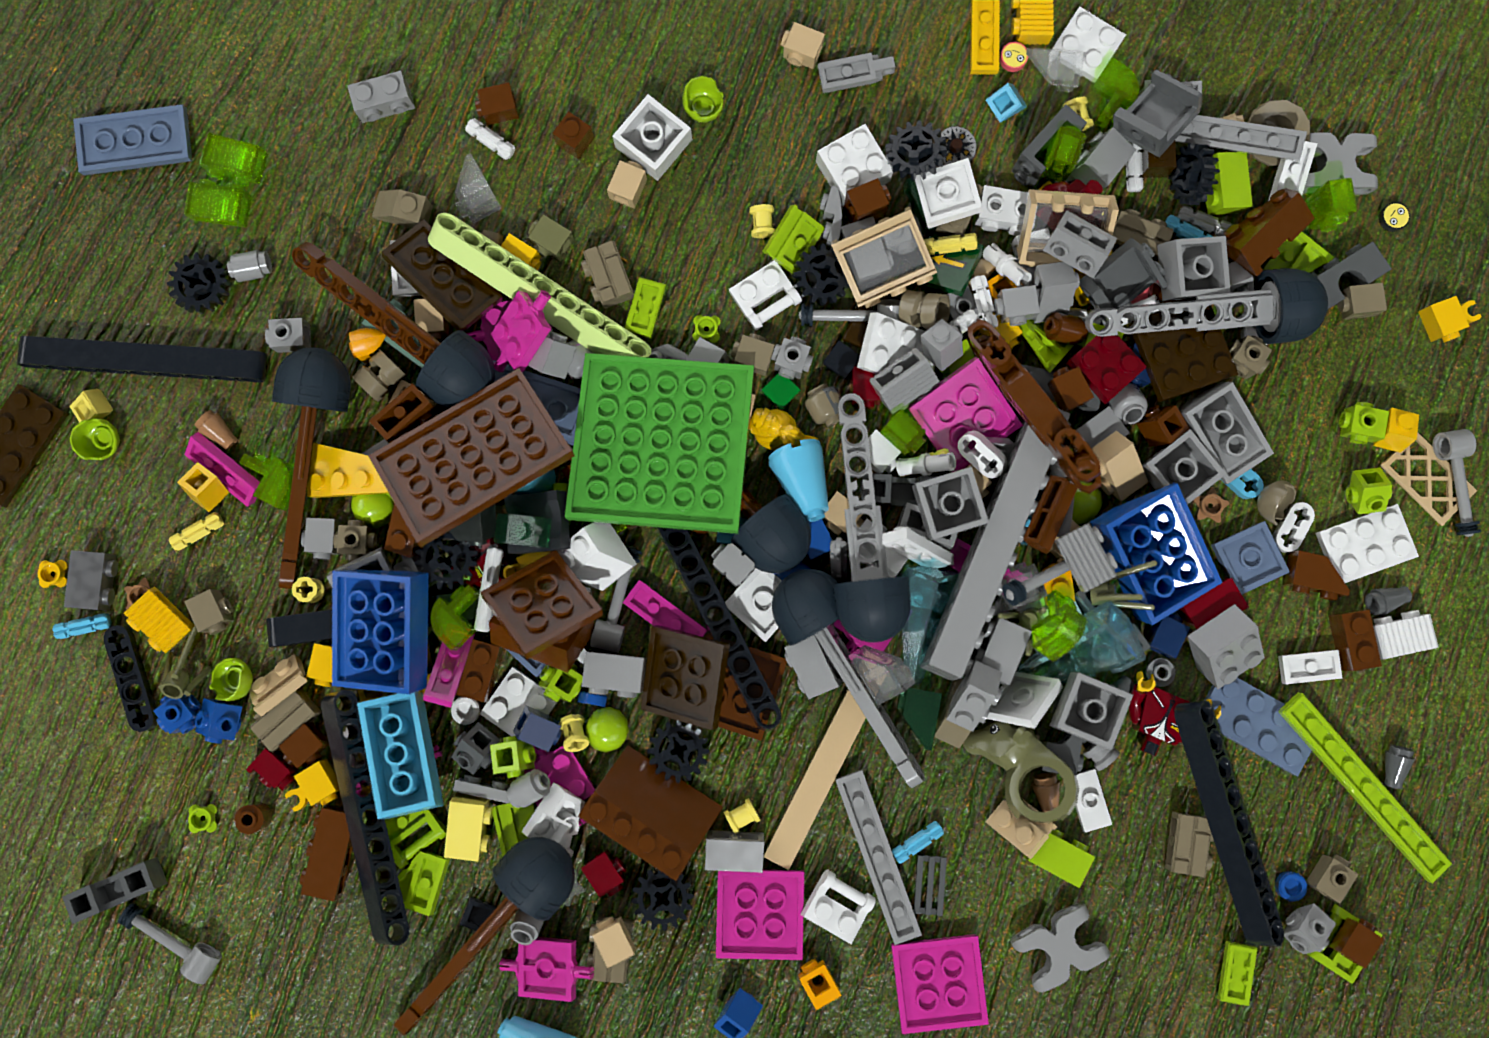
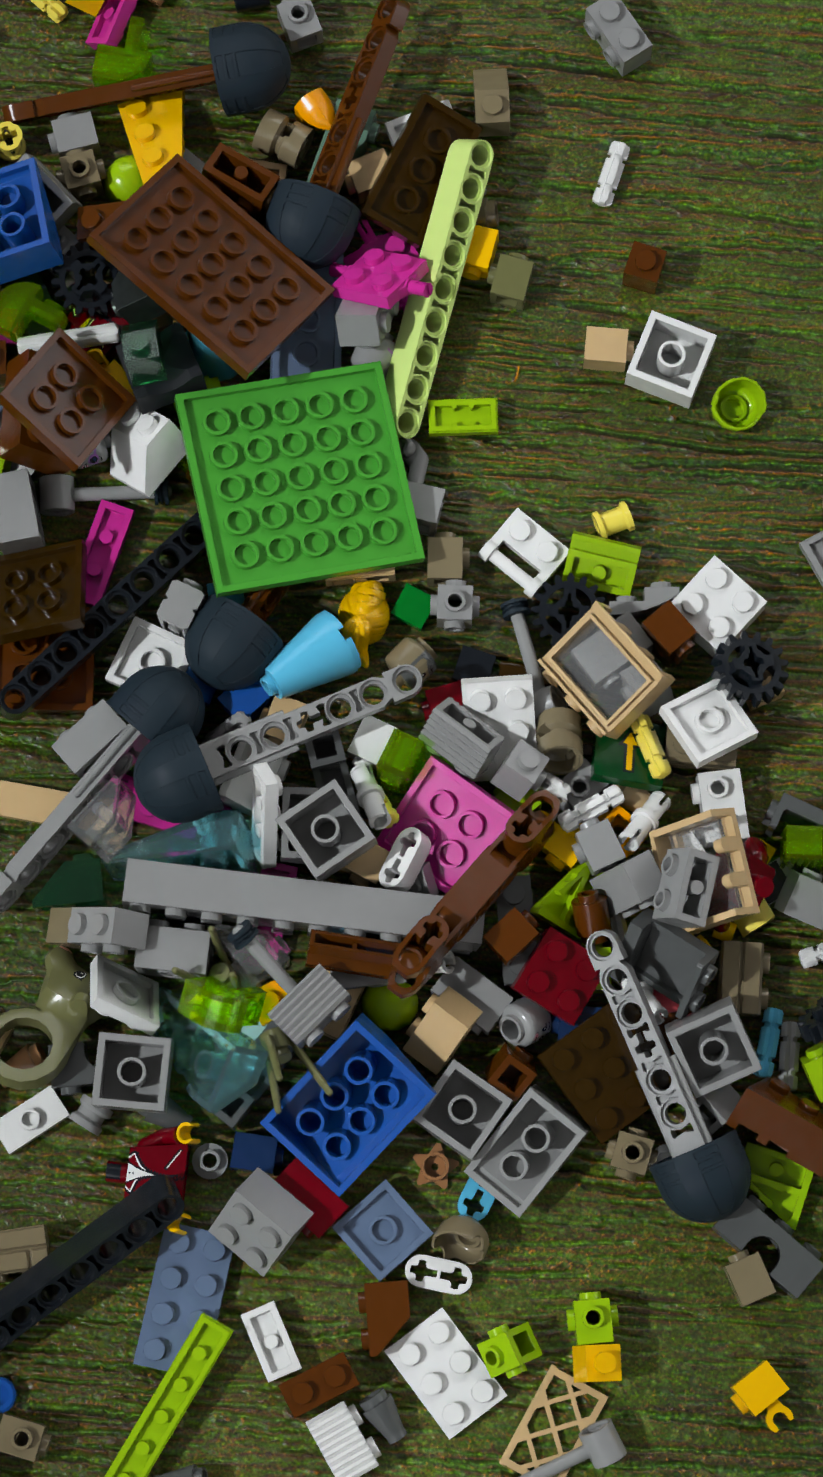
camera: 75 degrees right, 5 degrees down
clear slope [455,153,502,224] -> none
reddish brown brick [475,82,519,125] -> none
dark tan brick [580,241,634,308] -> none
lime plate [692,315,721,343] -> none
piece [941,127,976,165] -> none

